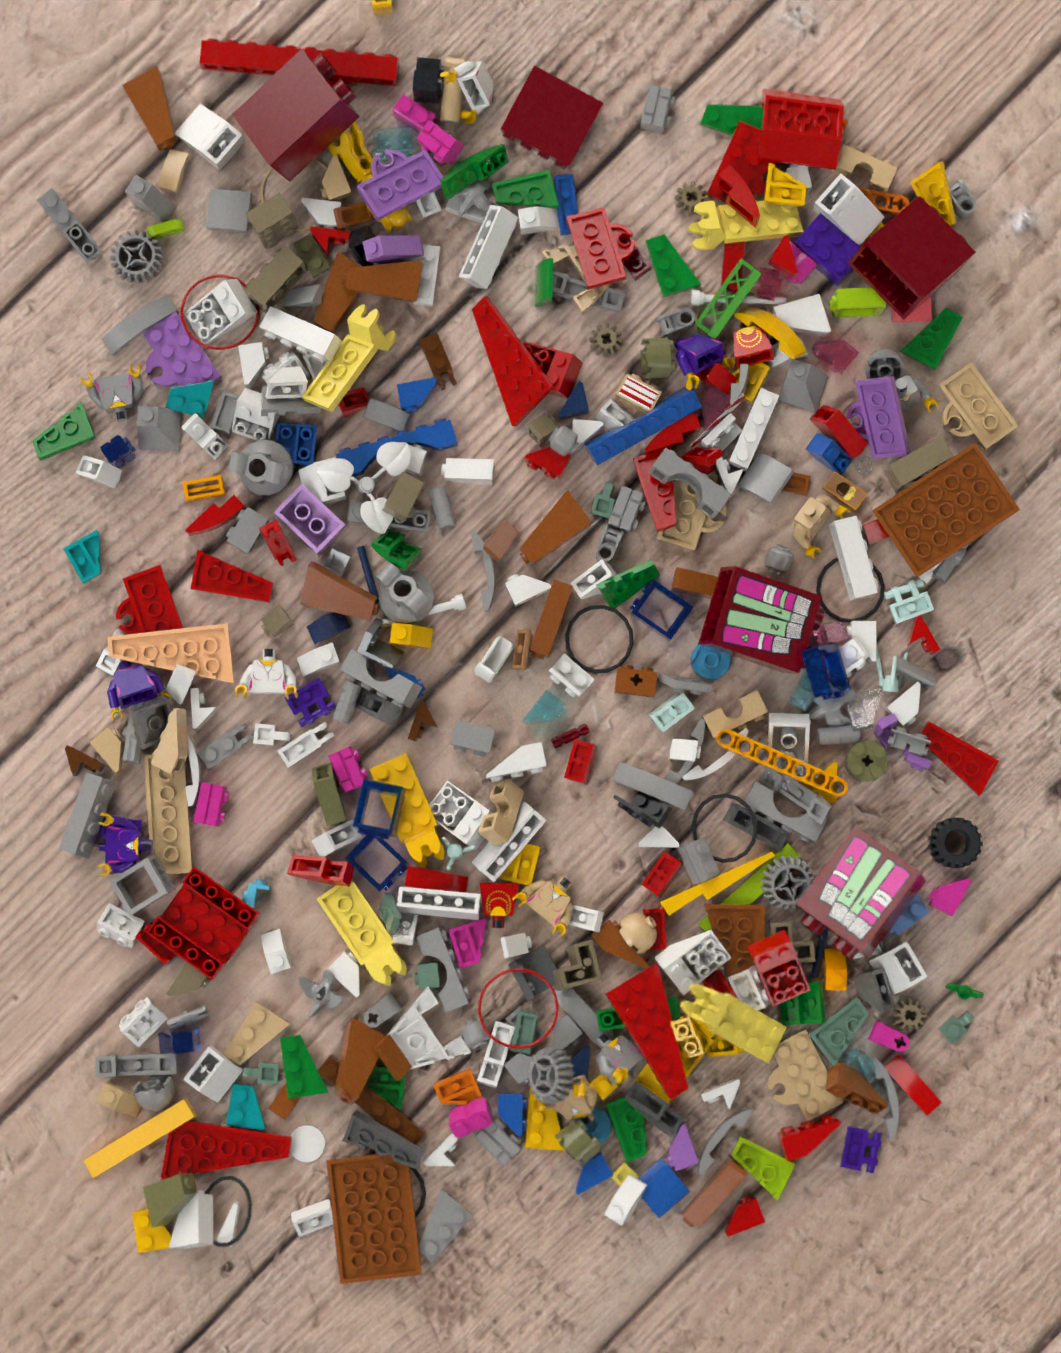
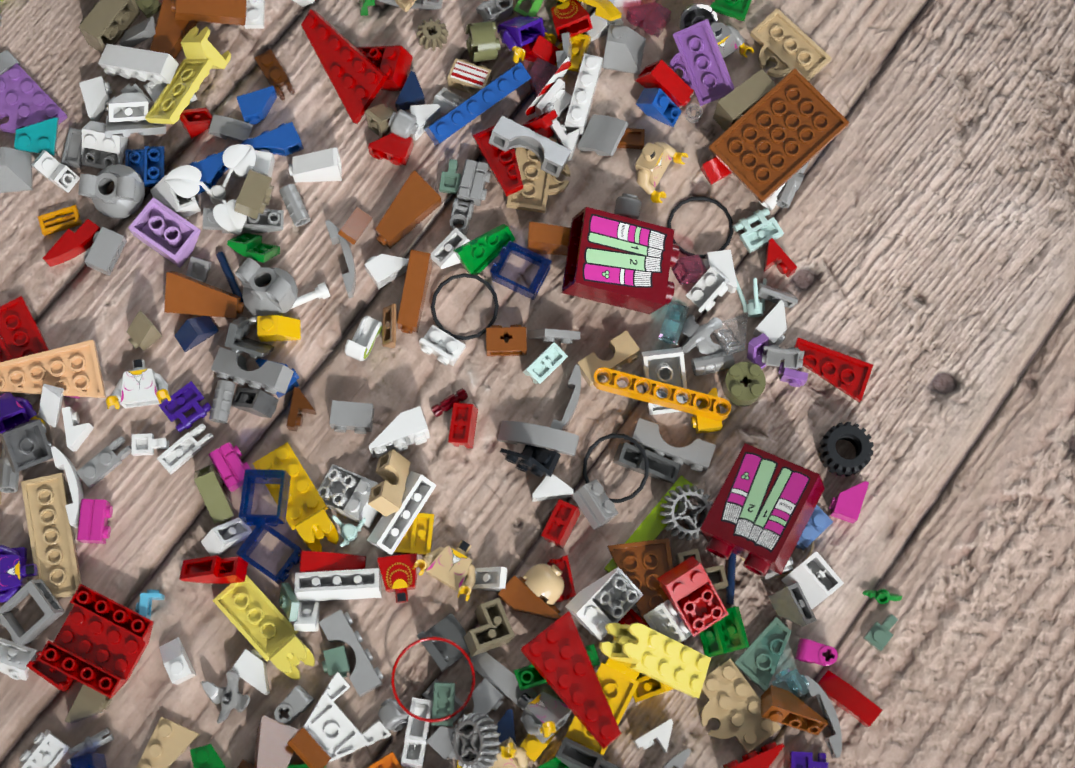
camera: 15 degrees left, 10 degrees down
tan slope [151,708,188,774] -> none
red piece [181,275,259,350] -> none
white slope [184,279,257,345] -> none
red wing [190,550,274,603] -> none
red hinge [259,519,297,566] -> none
white slope [297,643,341,677] -> none
dark pink wing [448,918,486,969] -> none
white slope [501,932,532,958] -> none
clear light blue slope [522,689,566,725] -> none
red slope [644,412,700,454] -> none
yellow slope [659,852,775,916] -> none
white slope [669,738,701,762] -> none
yellow slope [671,1016,706,1059] -> none
white slope [682,728,748,781] -> none
dark azure tile [691,644,731,680] -> none
light grey slope [759,767,831,825] -> none
clear blue window [801,644,851,700] -> none
medium nougat tile [823,472,867,511] -> none
light orange slope [823,948,847,991] -> none
white brick [829,516,878,601] -> none
dark tan gear [892,997,927,1033] -> none

